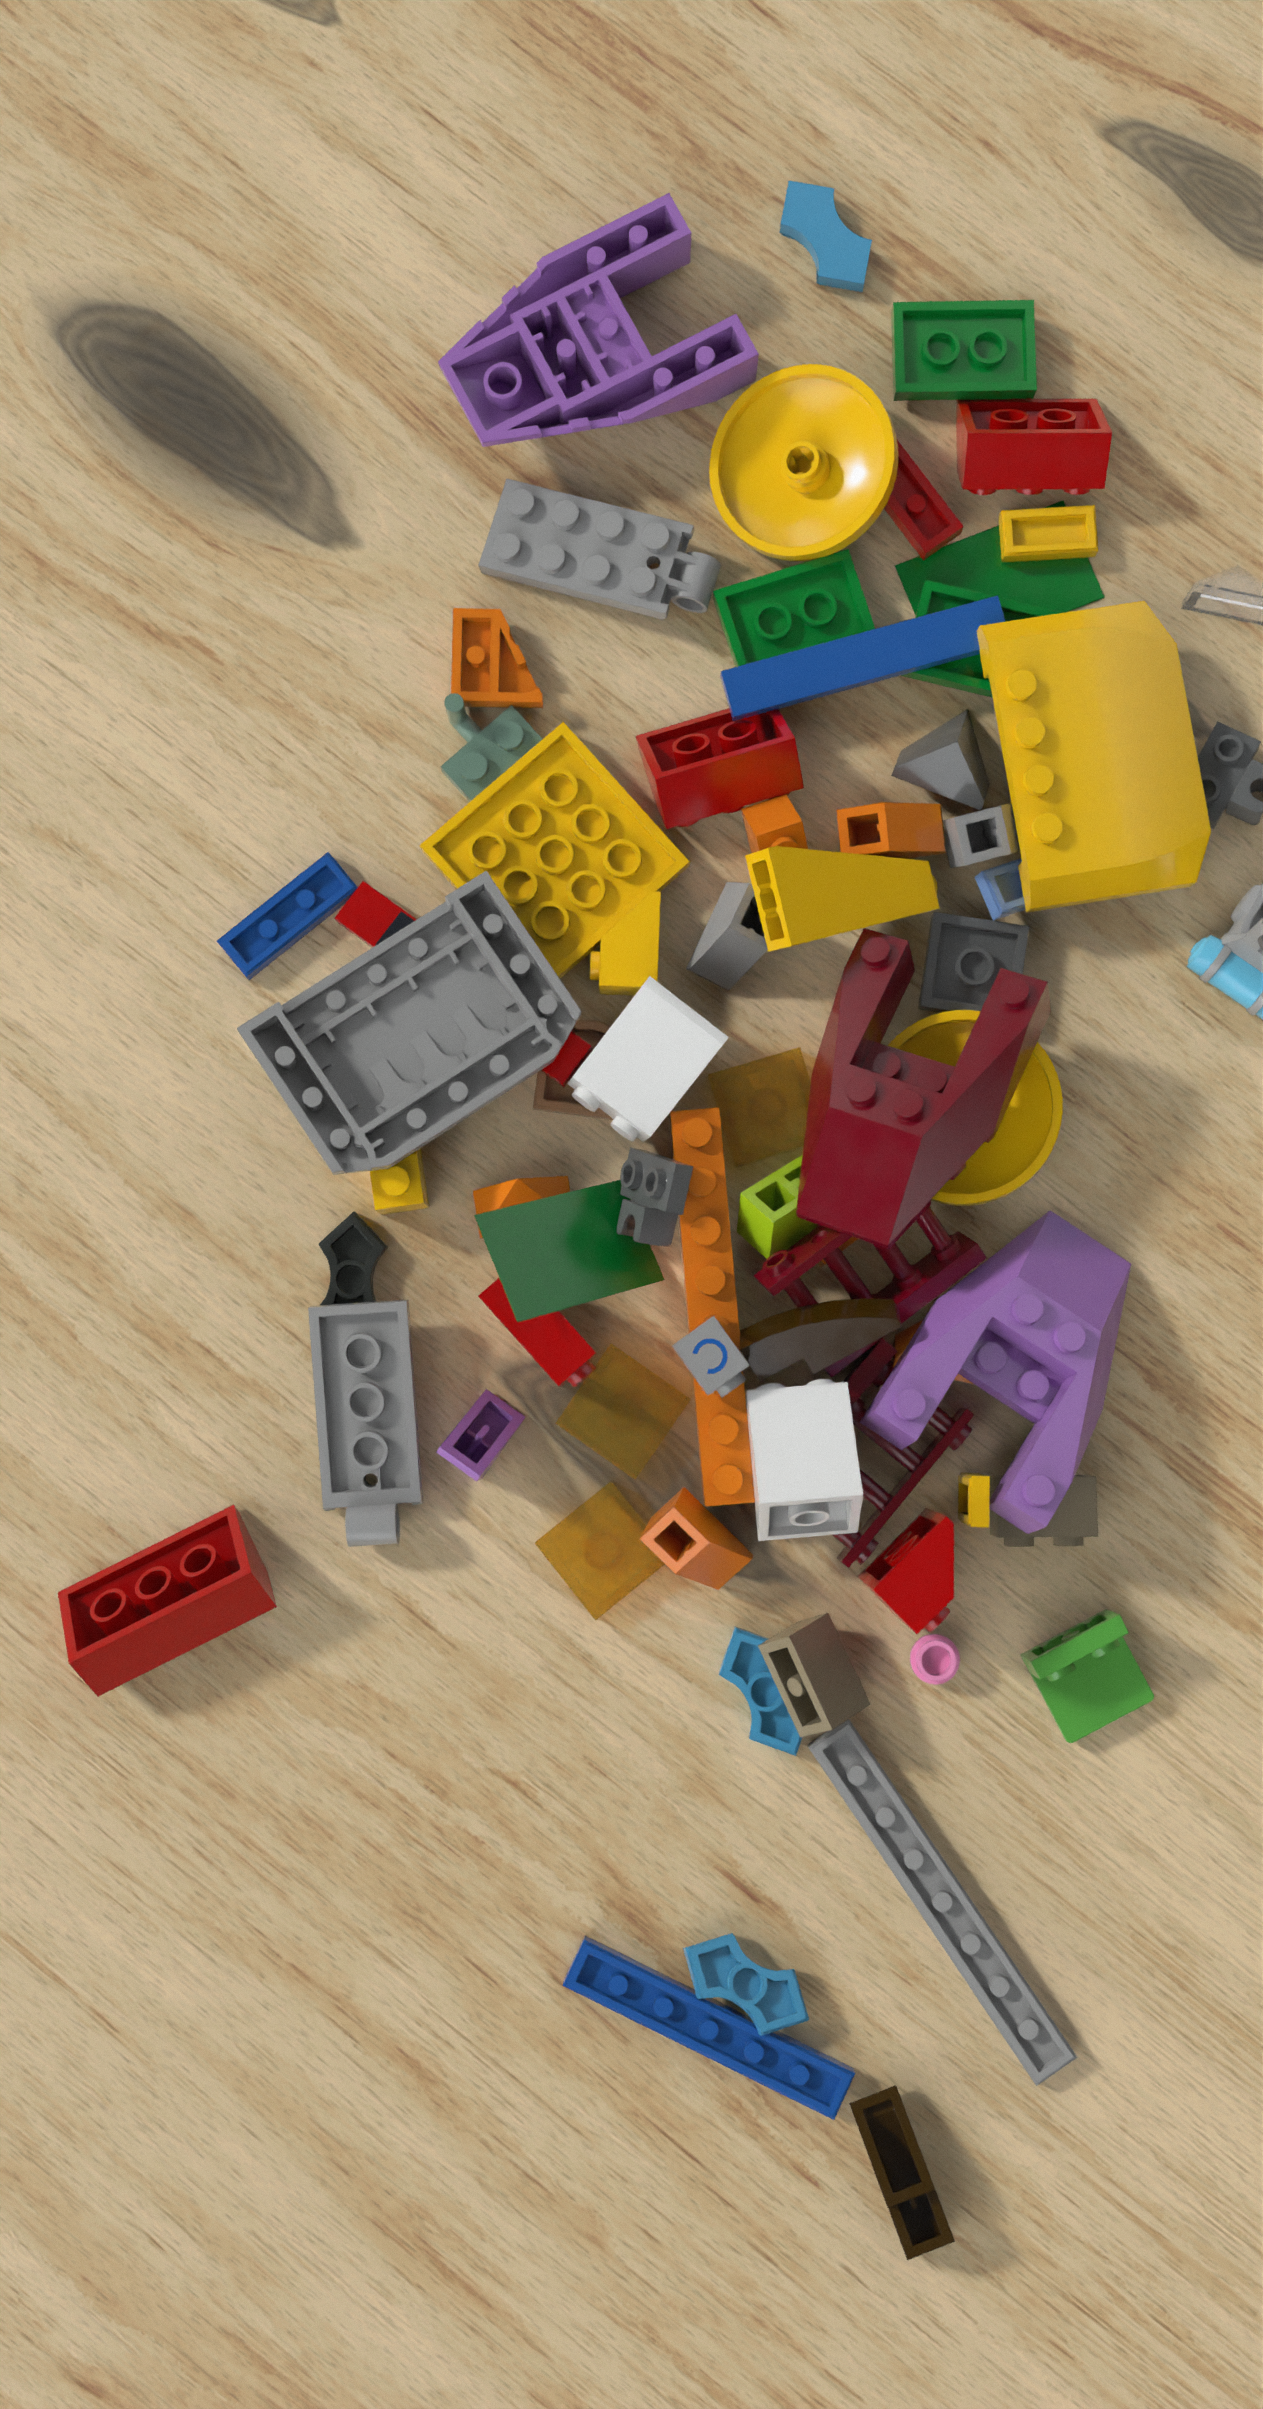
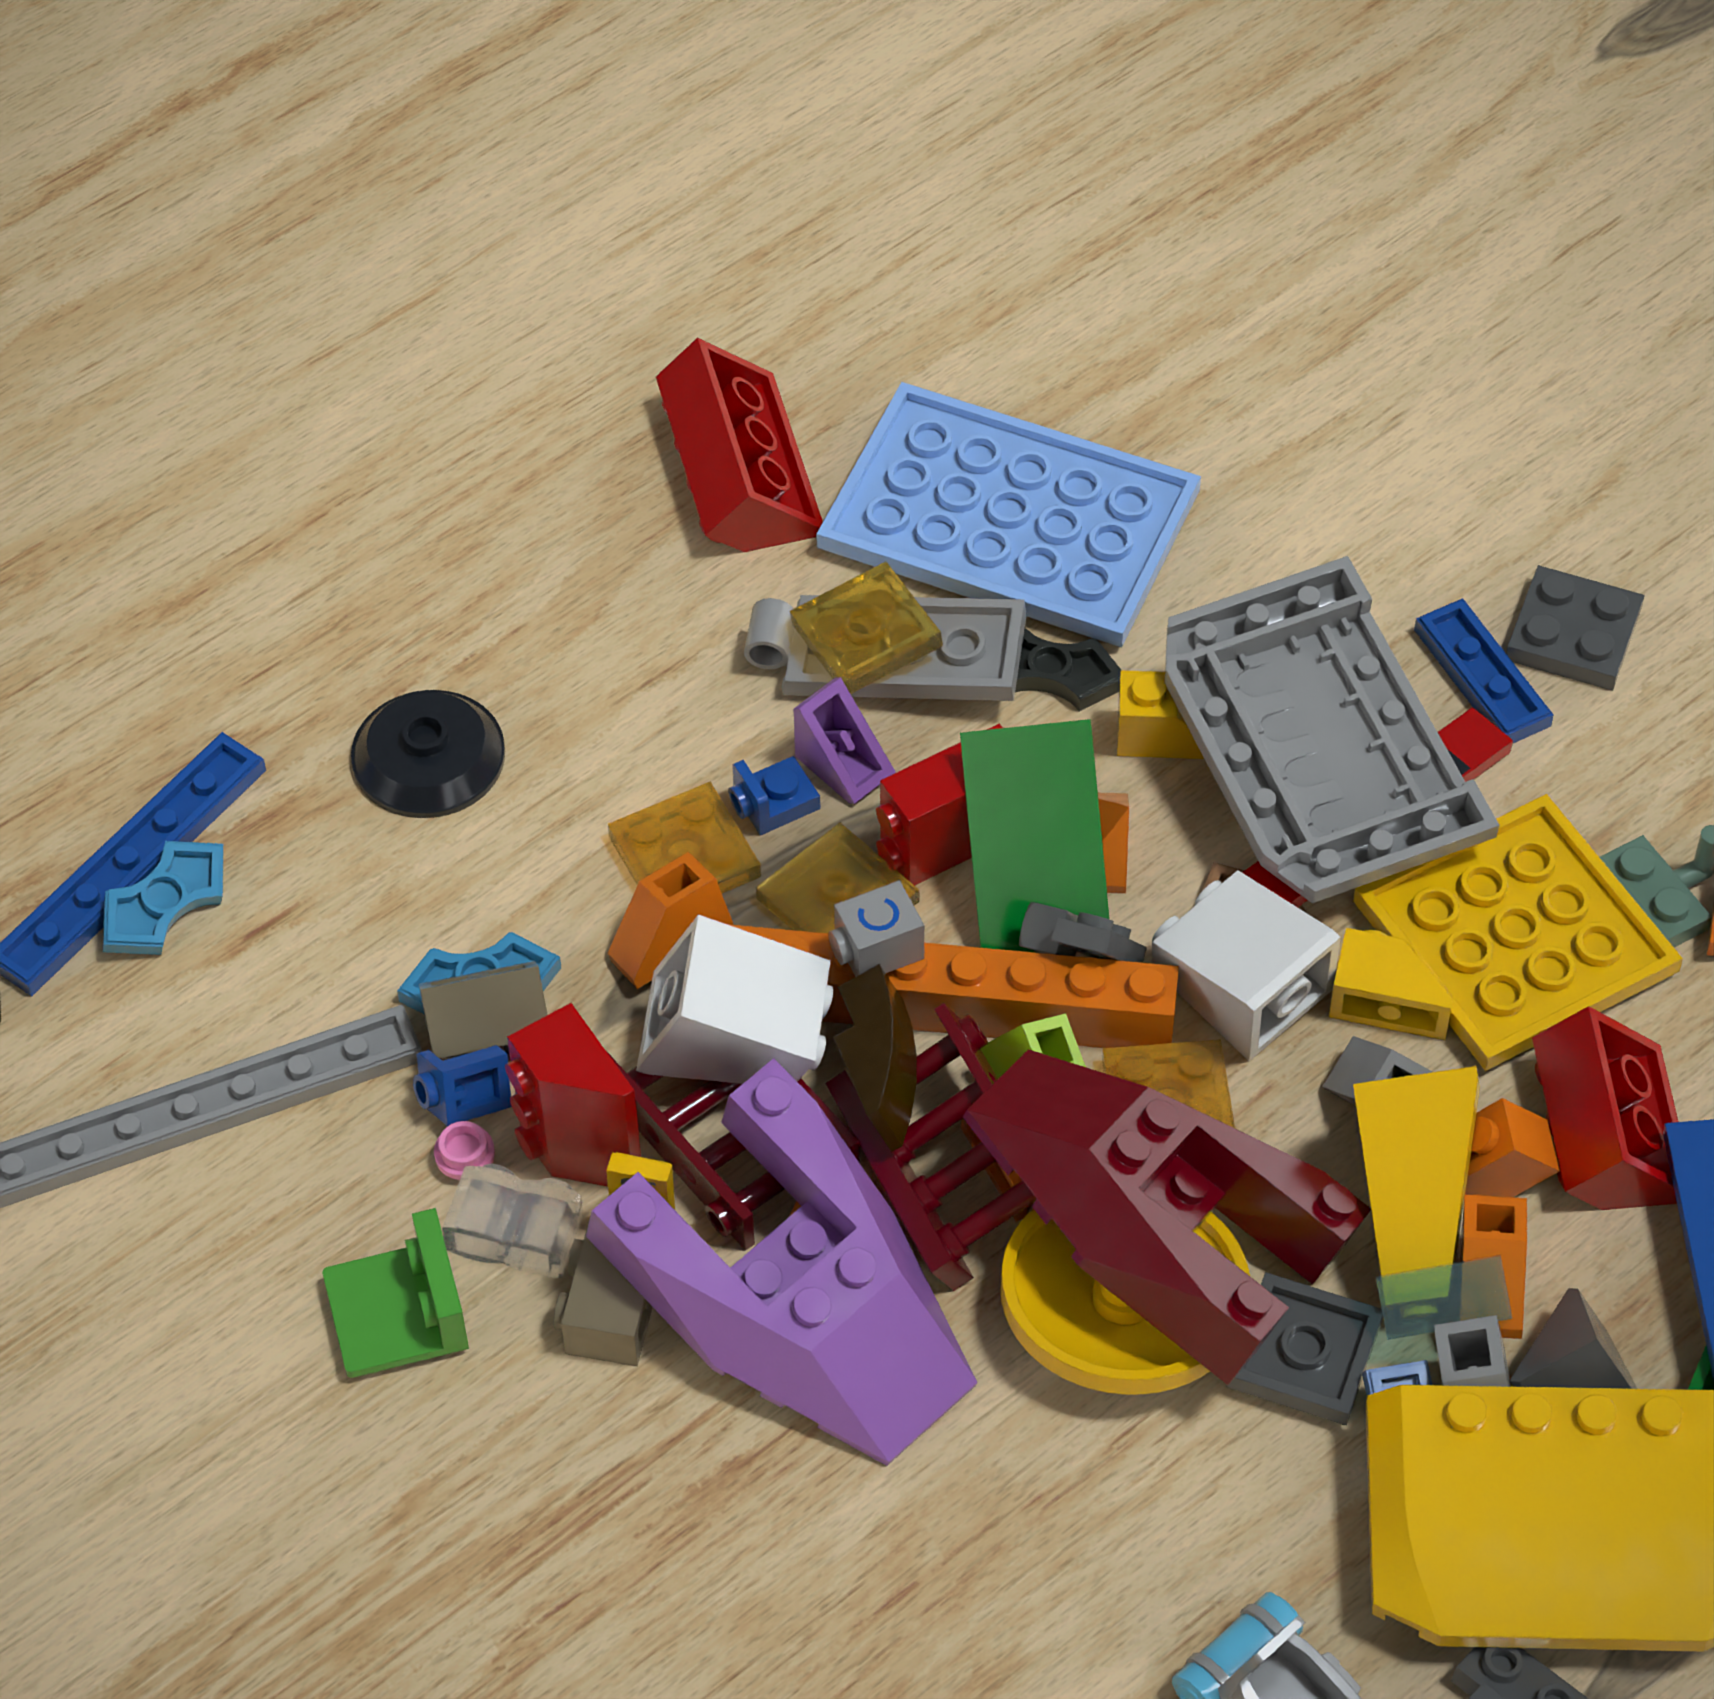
camera: 100 degrees right, 30 degrees down
none -> black piece [351,690,505,818]
none -> blue bracket [413,1045,512,1127]
none -> clear brick [442,1164,583,1278]
none -> blue bracket [728,756,821,836]
none -> clear yellow plate [789,561,943,694]
none -> light blue plate [816,382,1201,648]
none -> clear light blue tile [1376,1255,1513,1340]
none -> dark grey plate [1506,565,1645,691]

